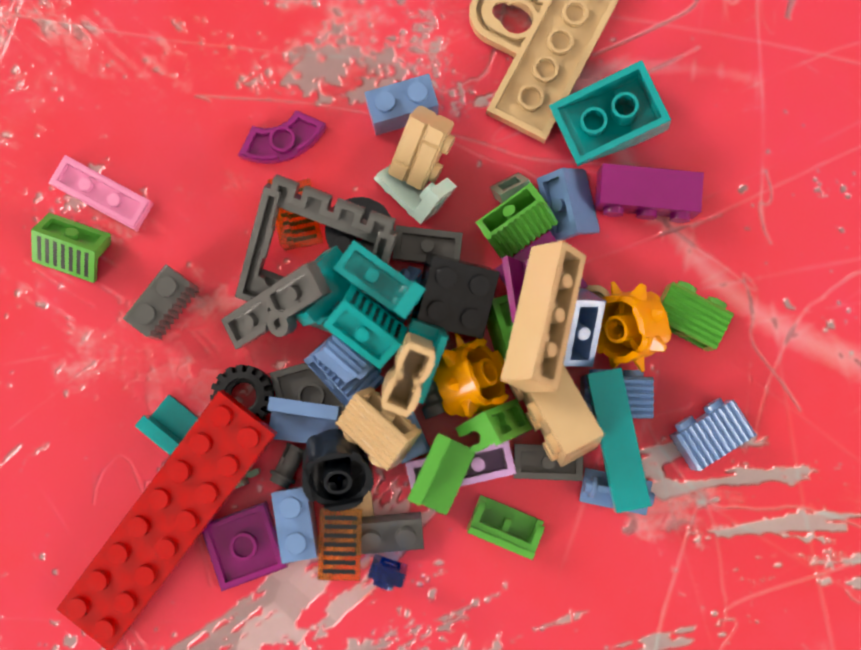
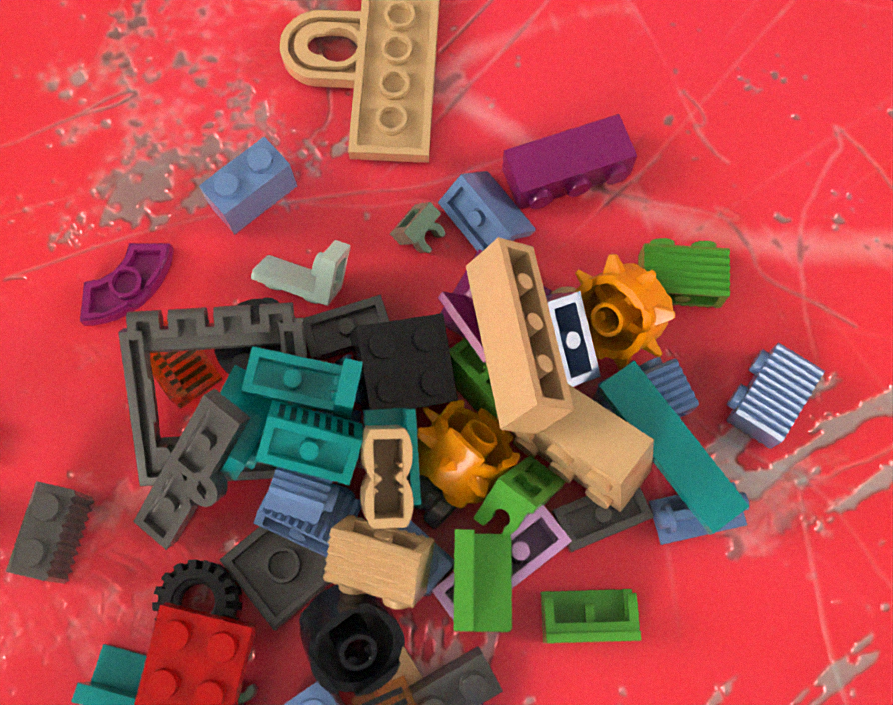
camera: 20 degrees left, 10 degrees down
medium blue panel [267,397,342,444] -> none
dark grey pin [270,442,304,489] -> none
tan brick [388,106,455,190] -> none
bright green brick [475,183,558,259] -> none
teal slope [549,60,671,166] -> none

